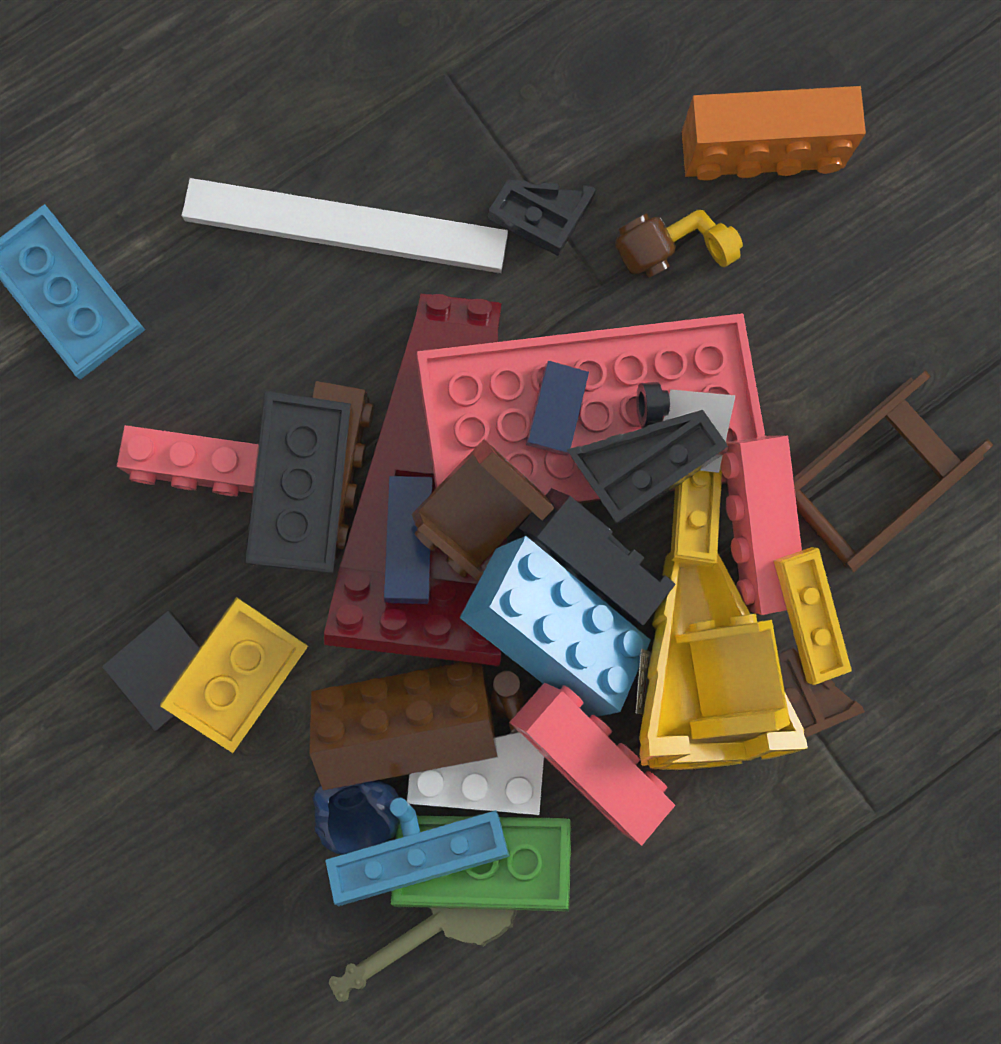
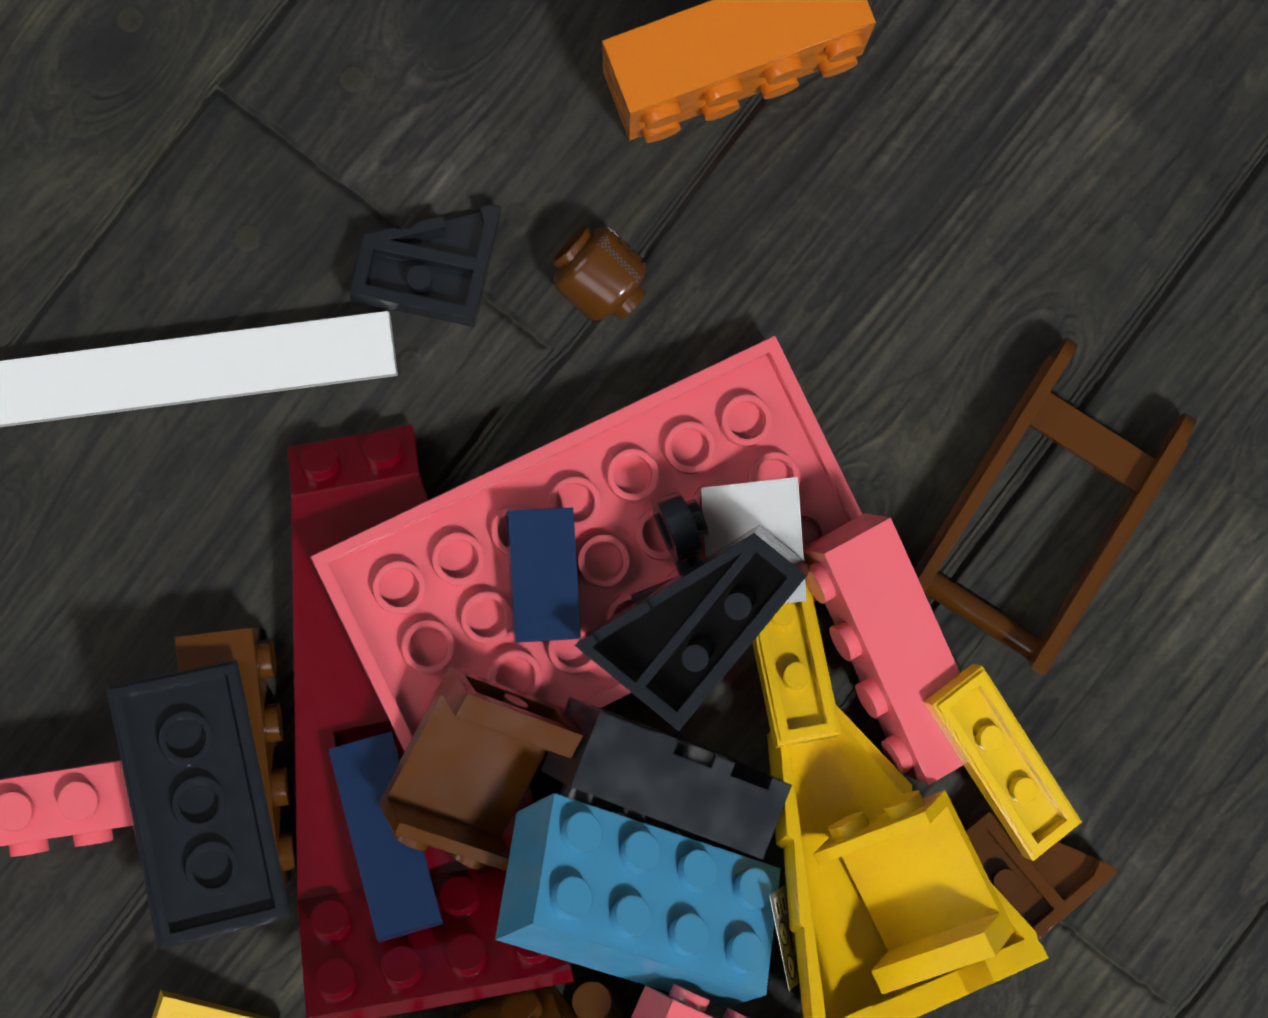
camera: 25 degrees left, 5 degrees up
yellow plate [667,210,743,267] -> none

